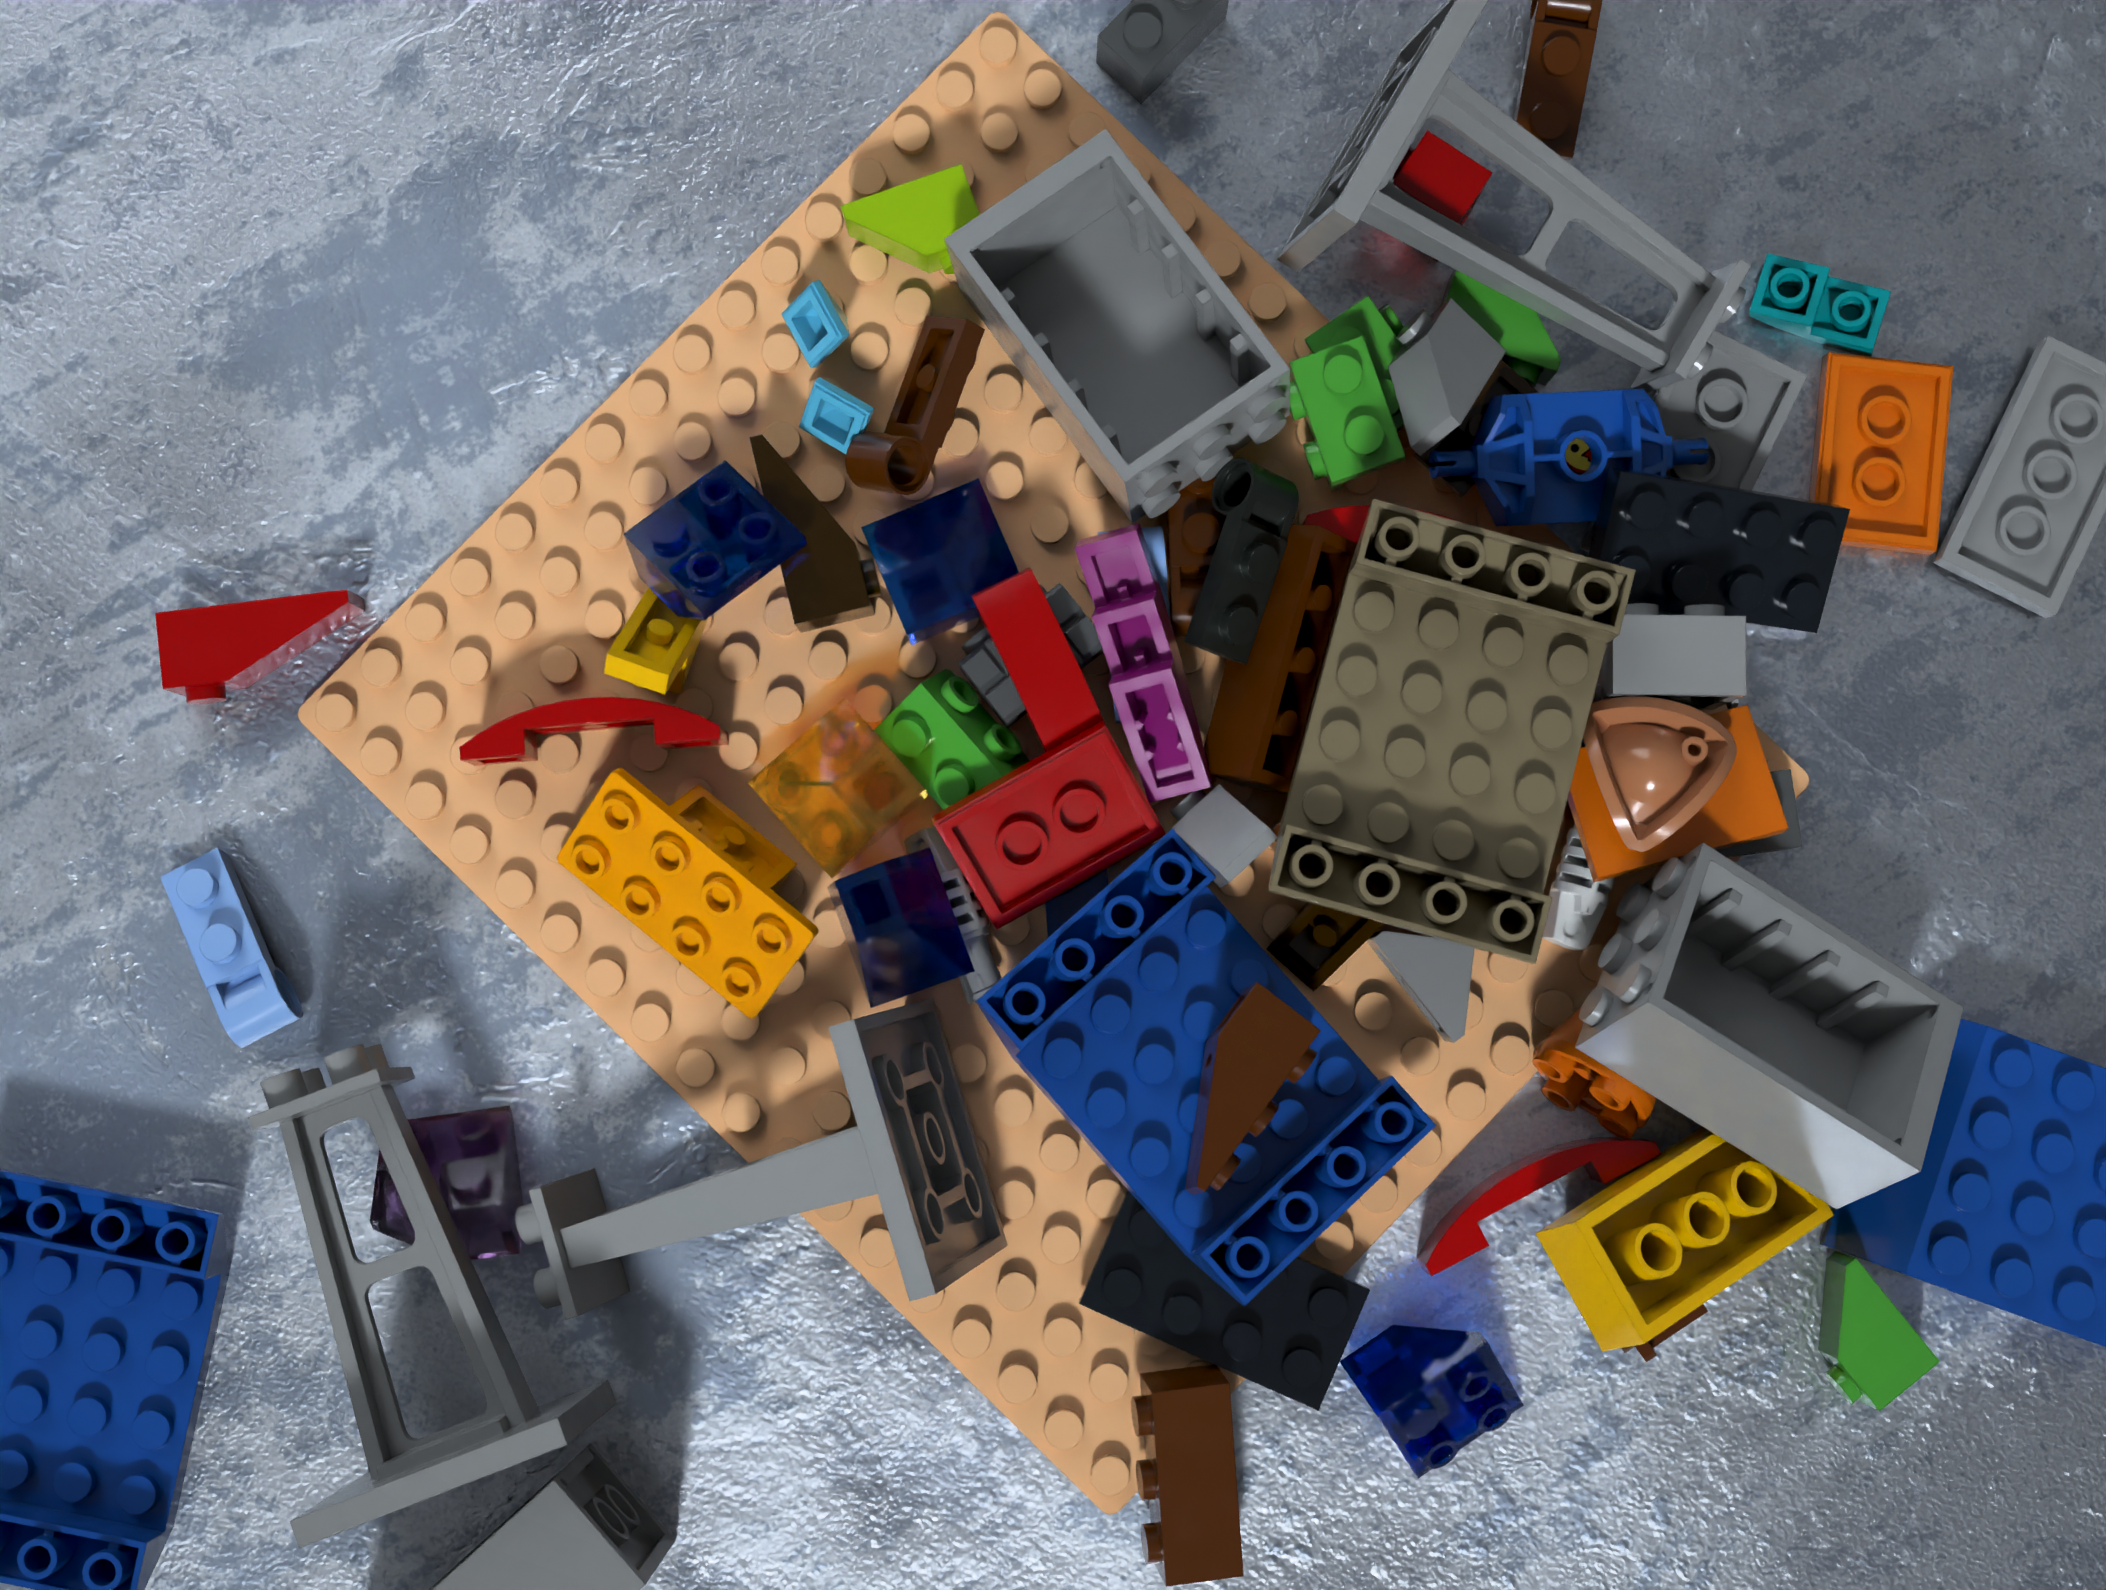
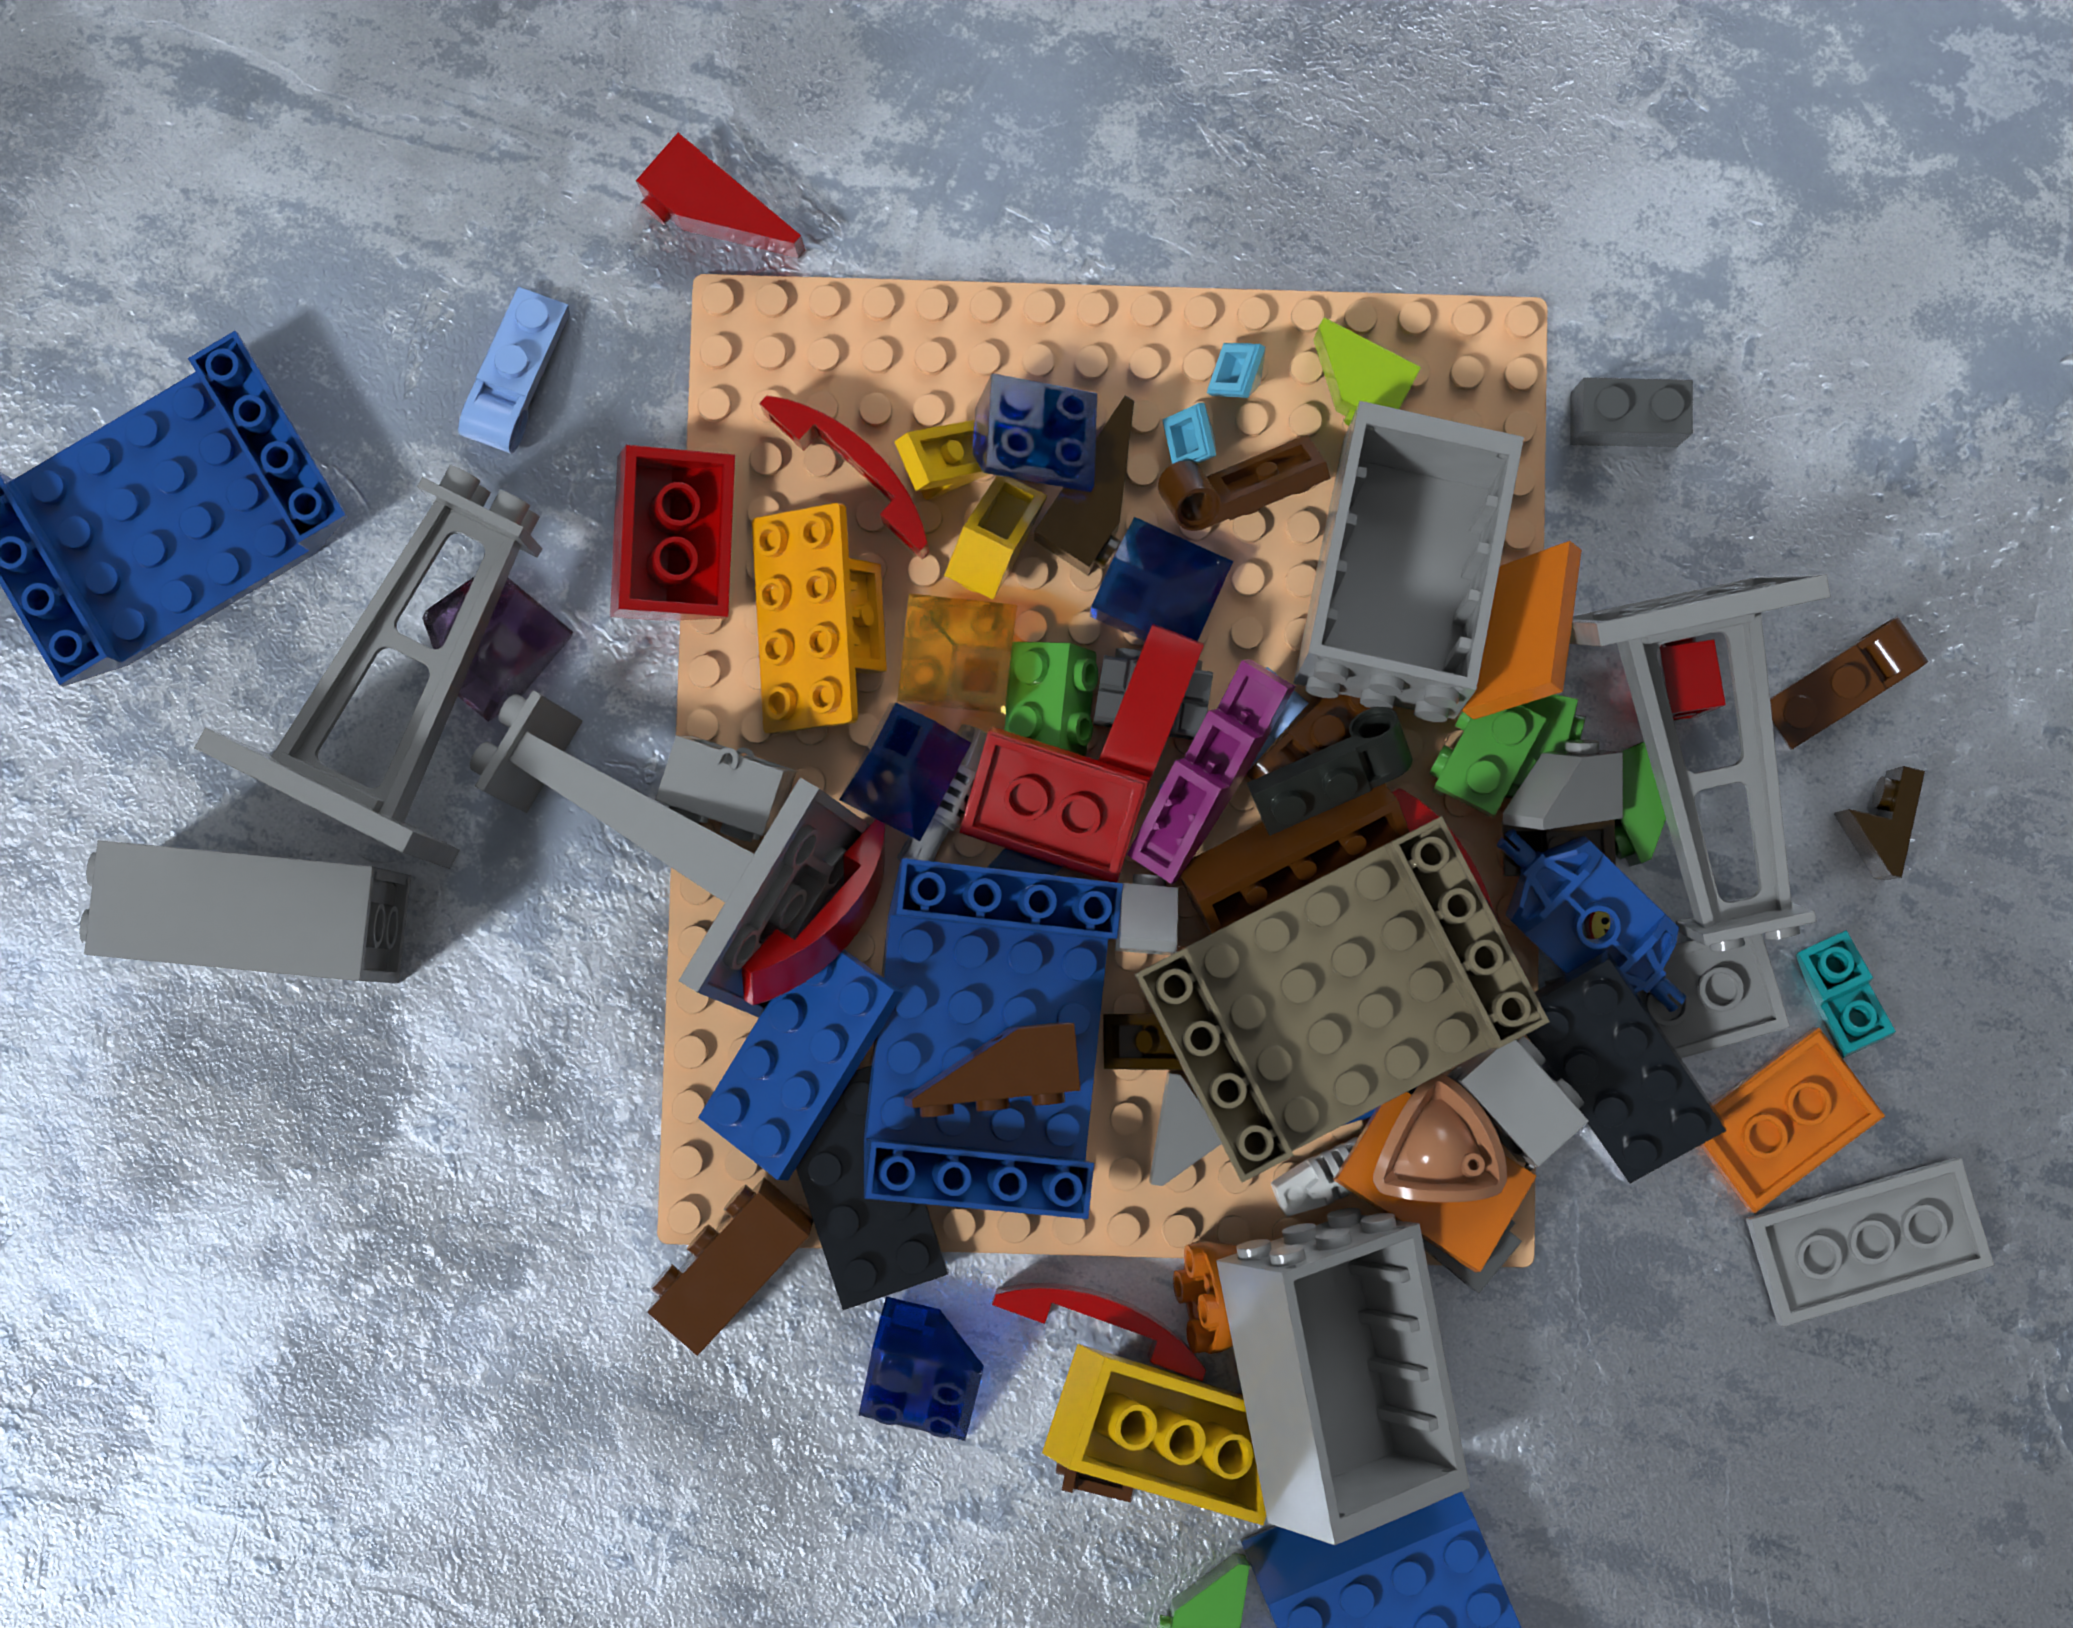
camera: 45 degrees right, 0 degrees up
none -> red slope [610,445,735,621]
none -> light grey brick [655,735,797,842]
none -> blue plate [698,949,904,1181]
none -> red slope [742,819,885,1006]
none -> yellow slope [944,472,1048,599]
none -> orange tile [1462,541,1582,720]
none -> dark brown slope [1834,766,1925,881]

